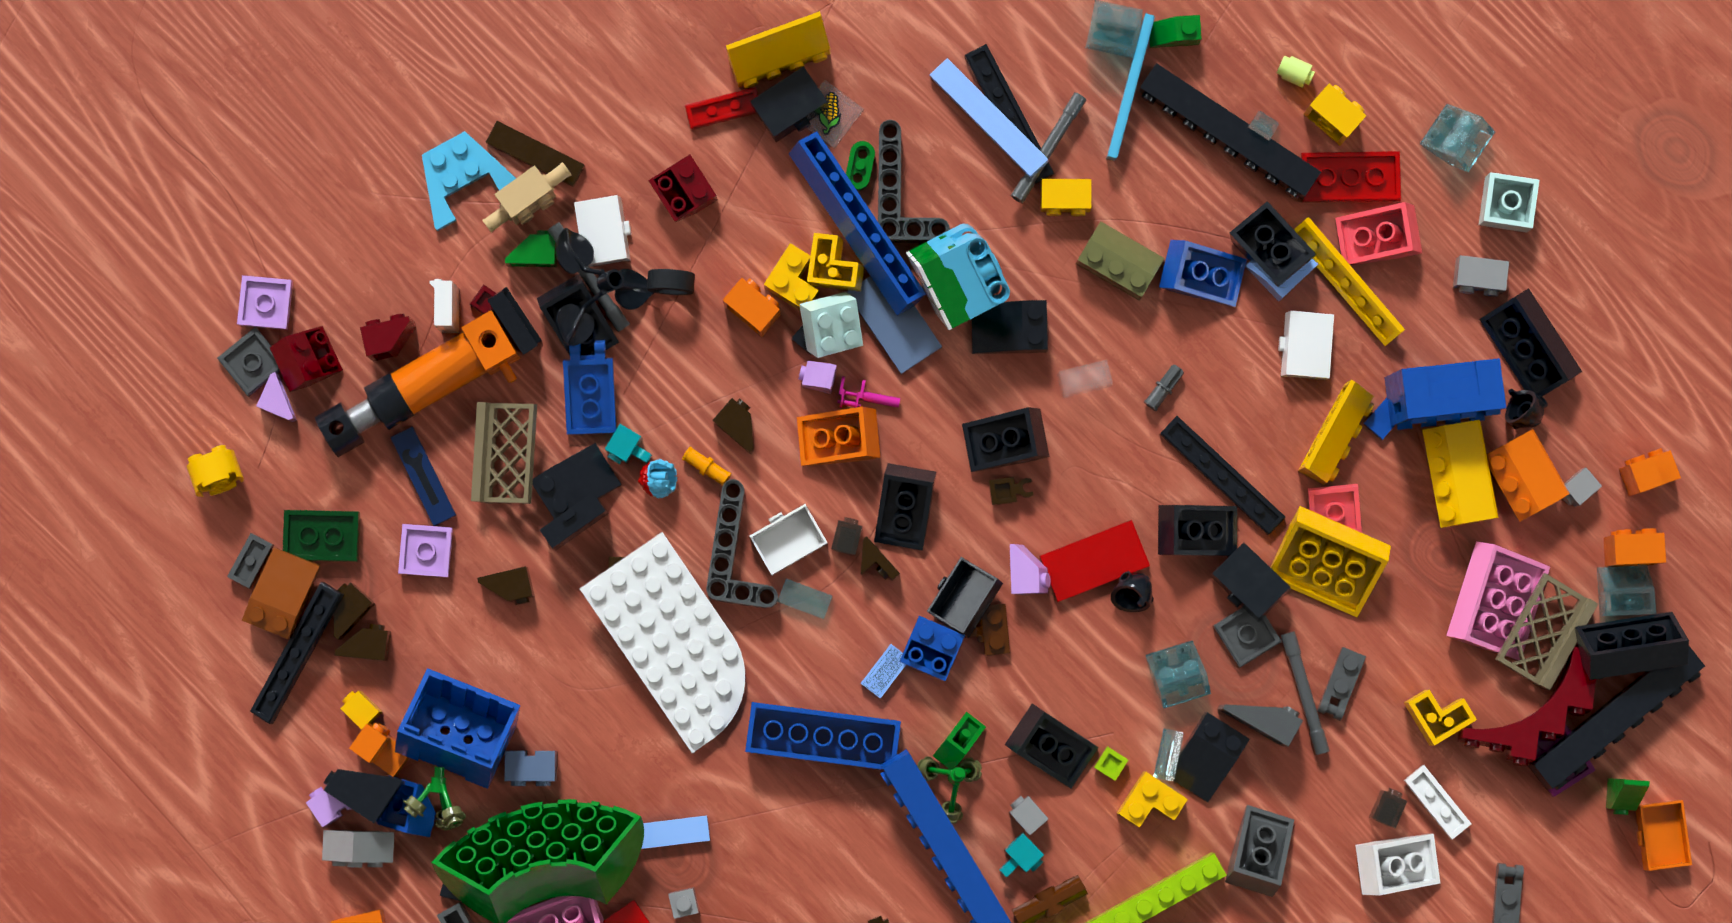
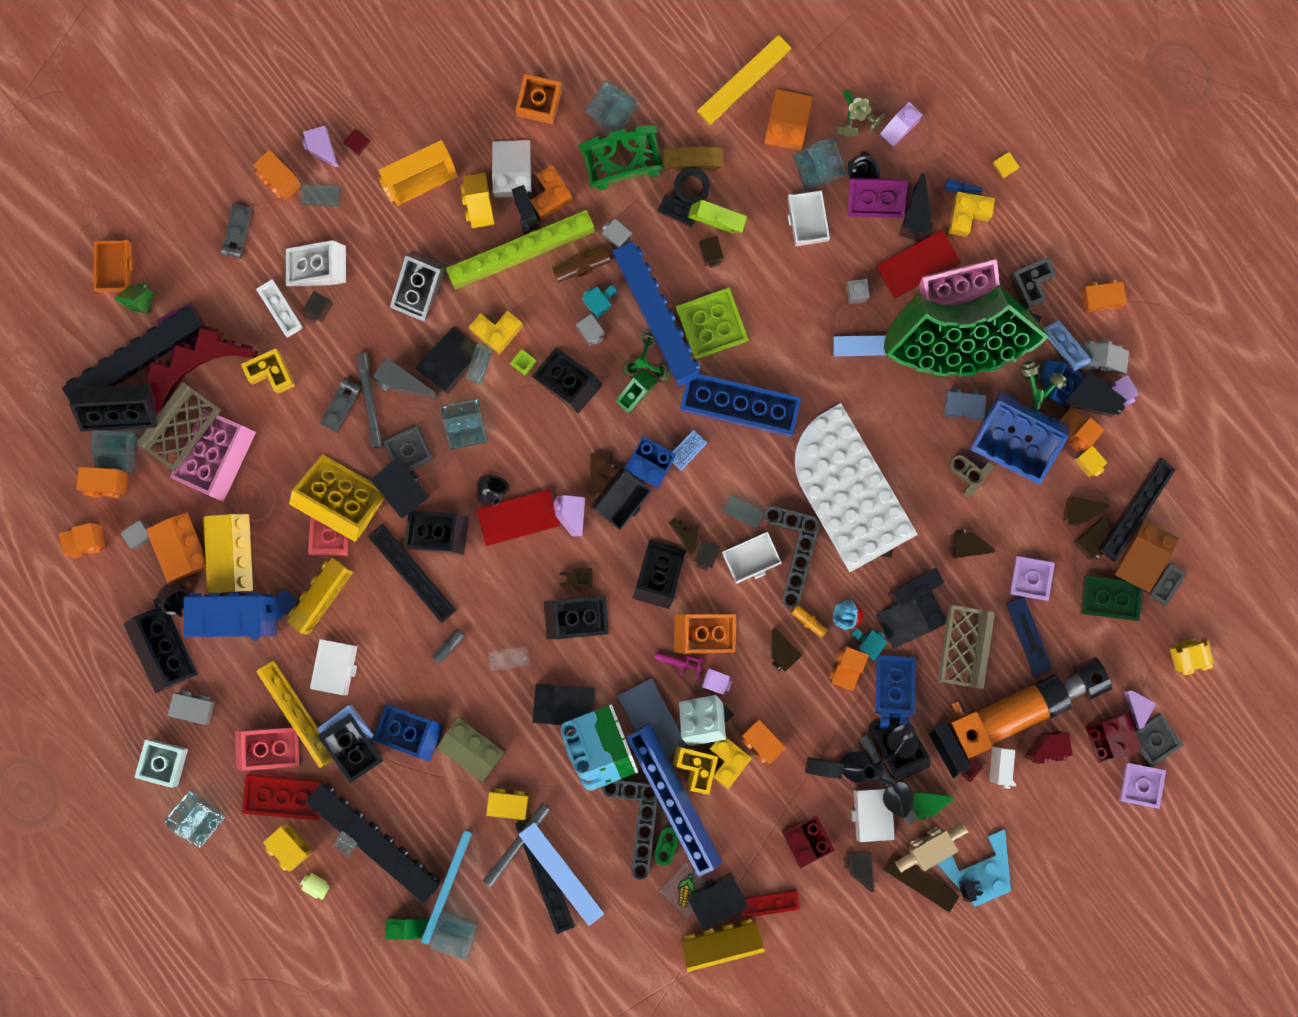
camera: 170 degrees left, 0 degrees up
none -> lime plate [676,288,749,360]
none -> orange brick [828,647,869,691]
none -> clear smoke slope [843,850,875,892]
none -> dark tan tile [948,455,994,498]
none -> black tile [958,880,983,902]
none -> light blue tile [1044,320,1091,371]

